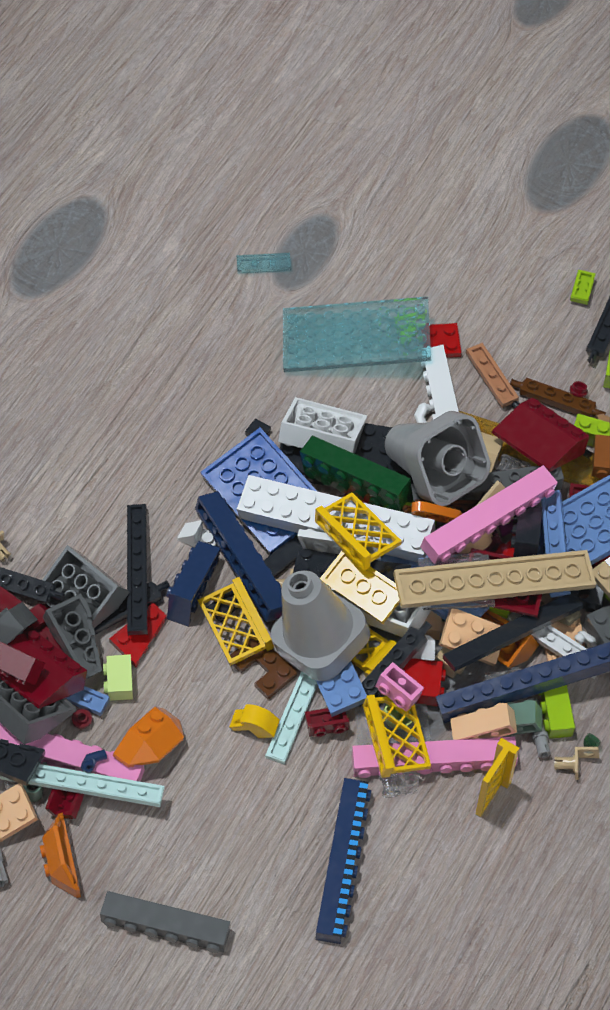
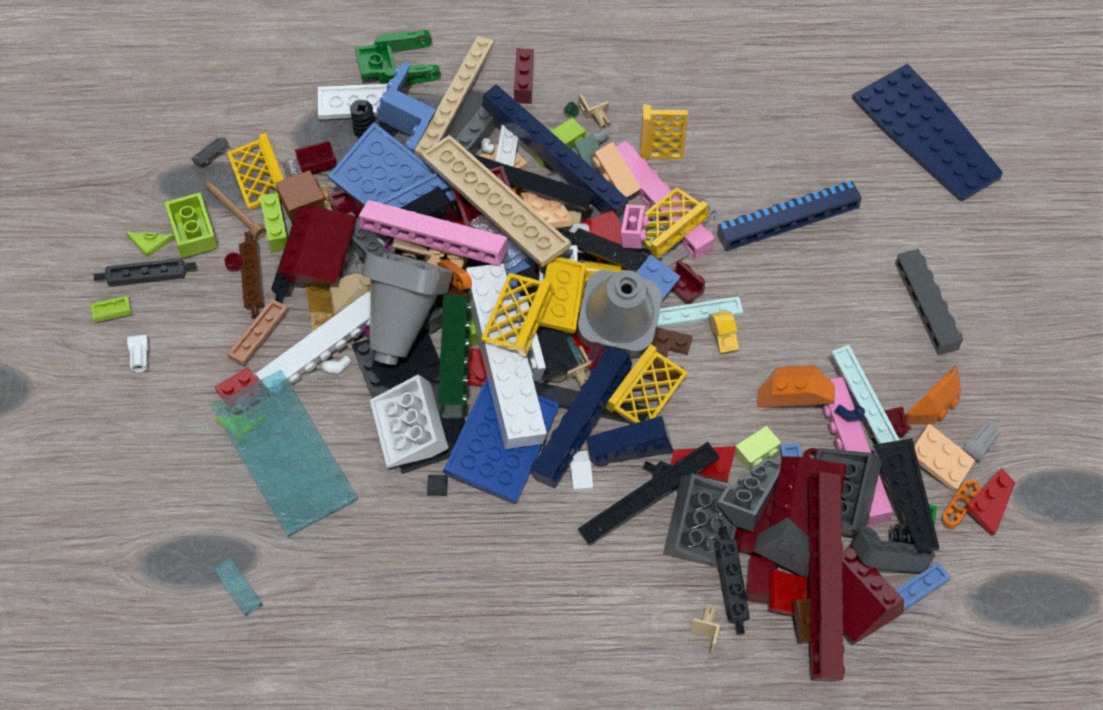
camera: 120 degrees left, 0 degrees up
none -> white piece [127,335,149,373]

